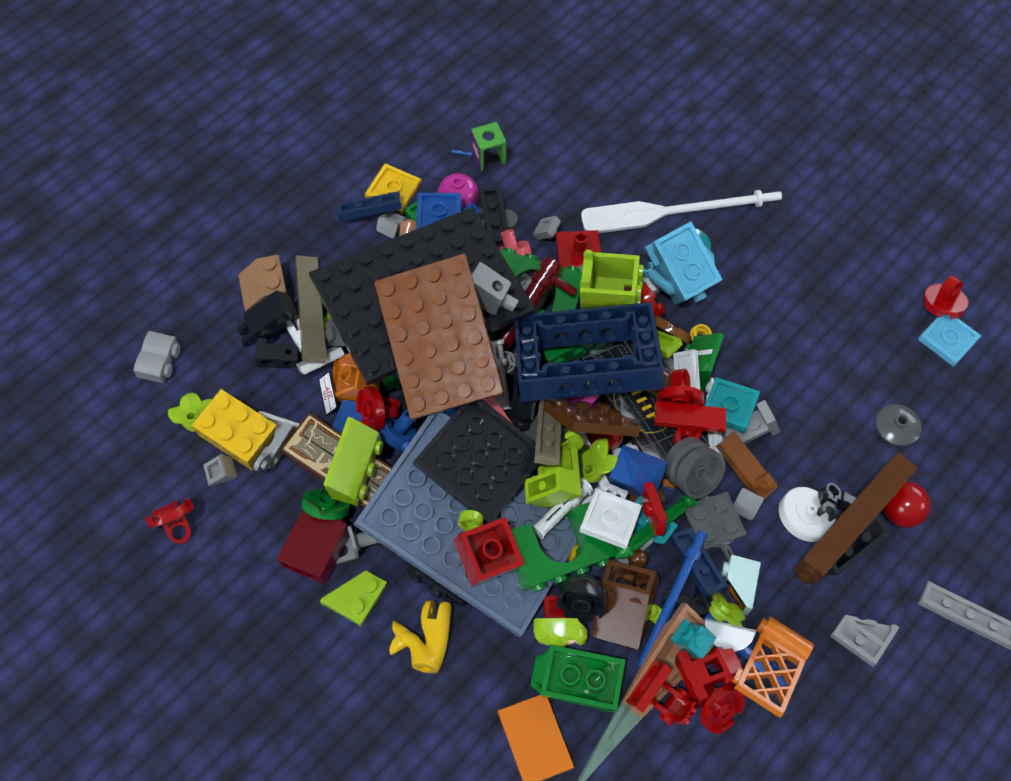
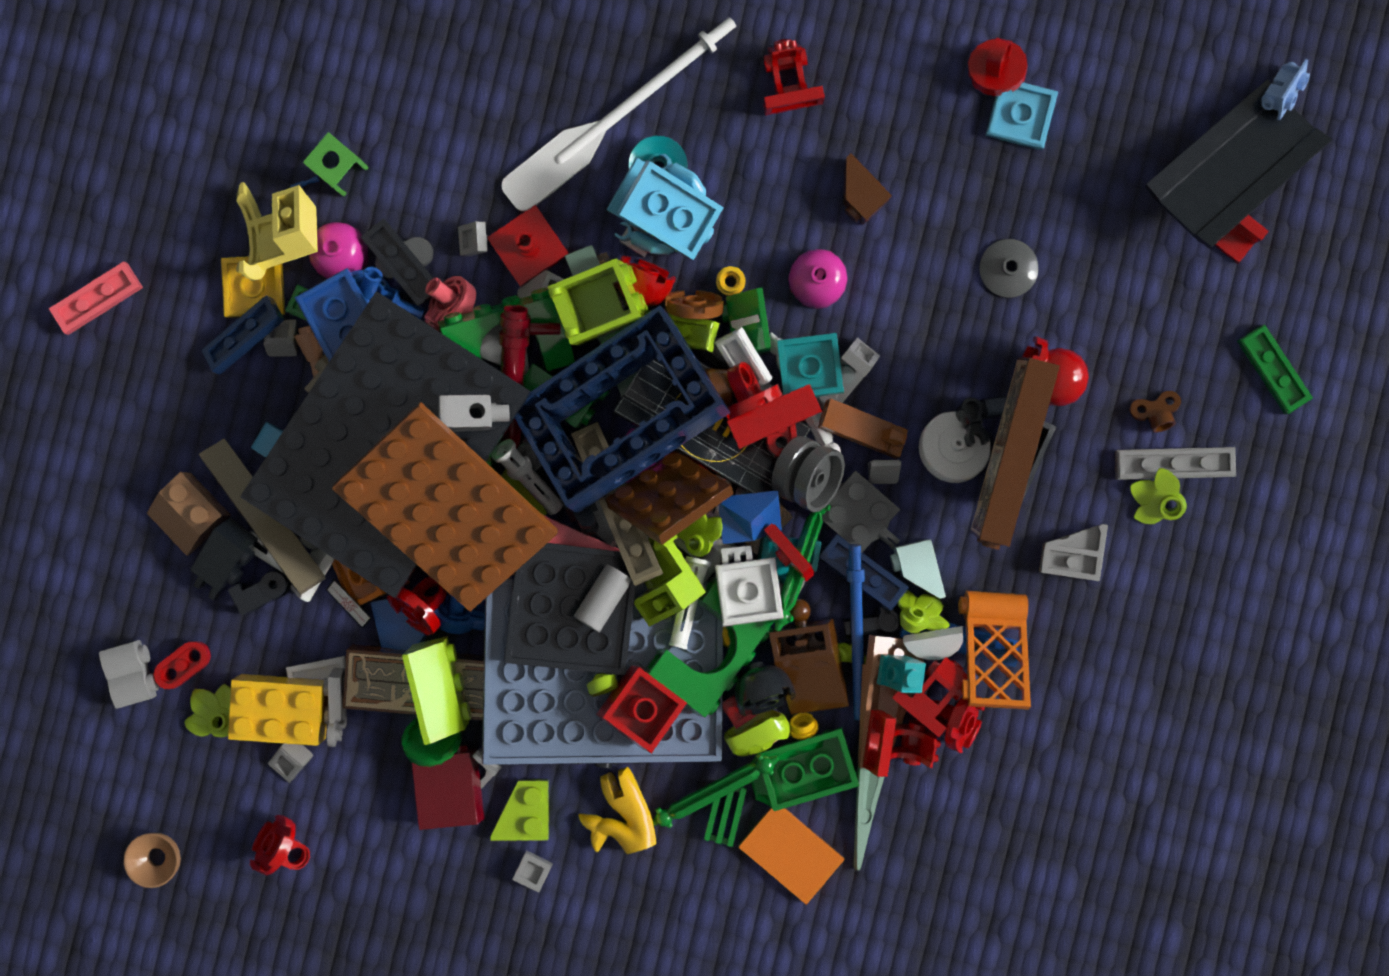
camera: 25 degrees left, 25 degrees up
none -> coral plate [49,261,143,335]
none -> medium nougat piece [124,832,181,888]
none -> red plate [154,641,211,689]
none -> light yellow piece [236,182,318,281]
none -> light grey plate [512,850,553,892]
none -> light grey pin [573,564,632,633]
none -> green wheel [652,754,779,828]
none -> green tile [704,787,747,847]
none -> red tile [763,38,825,116]
none -> dark pink cylinder [788,249,848,309]
none -> yellow plate [790,713,819,739]
none -> reddish brown slope [843,153,892,225]
none -> reddish brown piece [1130,391,1181,433]
none -> lime plate [1130,468,1187,524]

